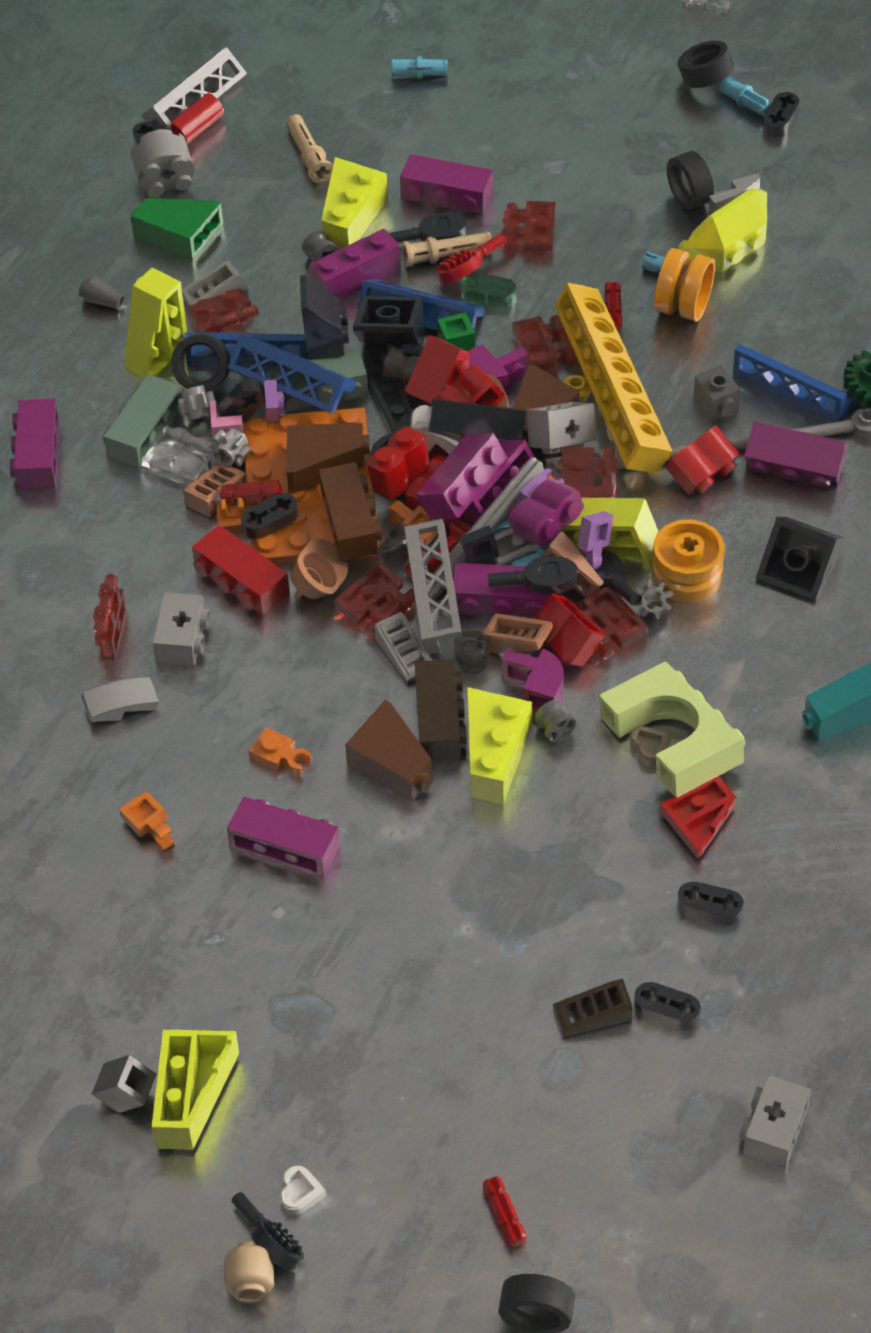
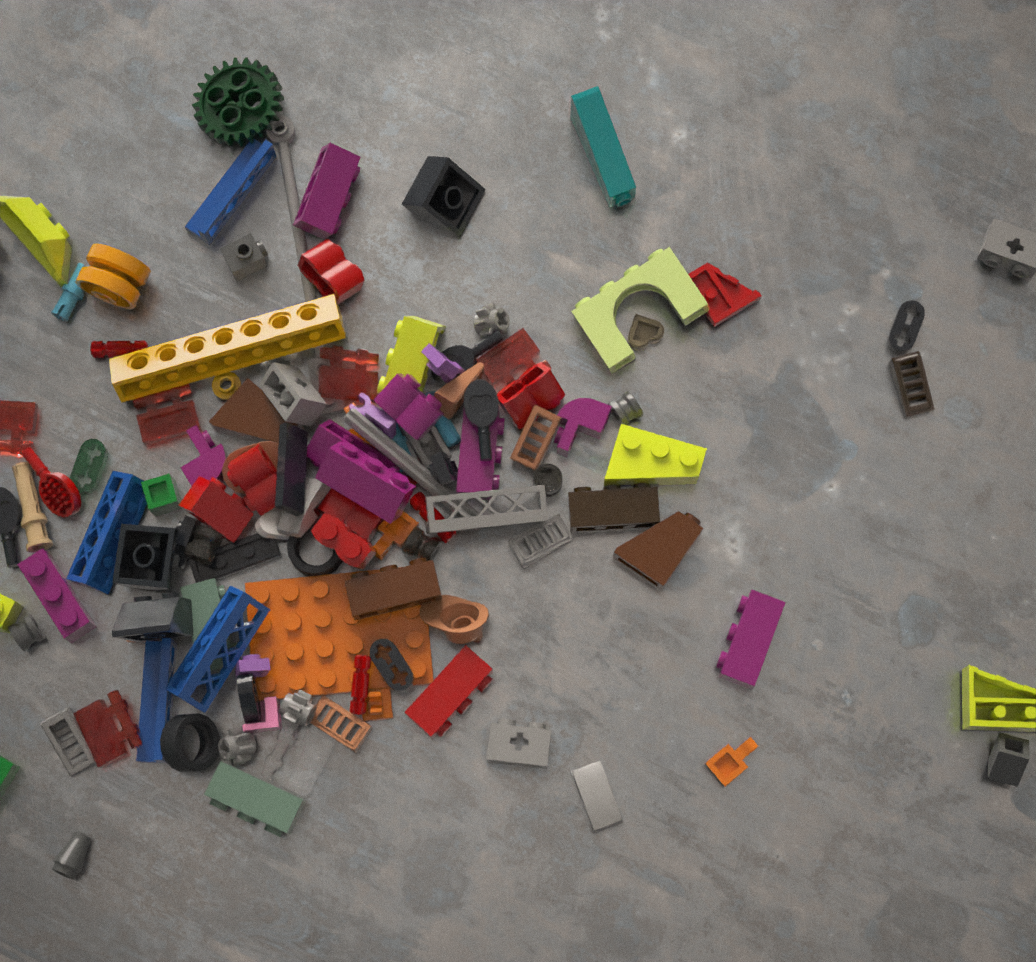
camera: 90 degrees left, 25 degrees up
magenta brick [9,398,59,490] -> none
clear red plate [93,574,127,660] -> none
neon yellow wedge [124,268,187,379] -> none
orange plate [248,727,312,777] -> none
reddish brown slope [287,423,370,493] -> none
clear red plate [334,563,416,637] -> none
light orange wheel [652,519,725,603] -> none
black beam [677,882,744,926] -> none

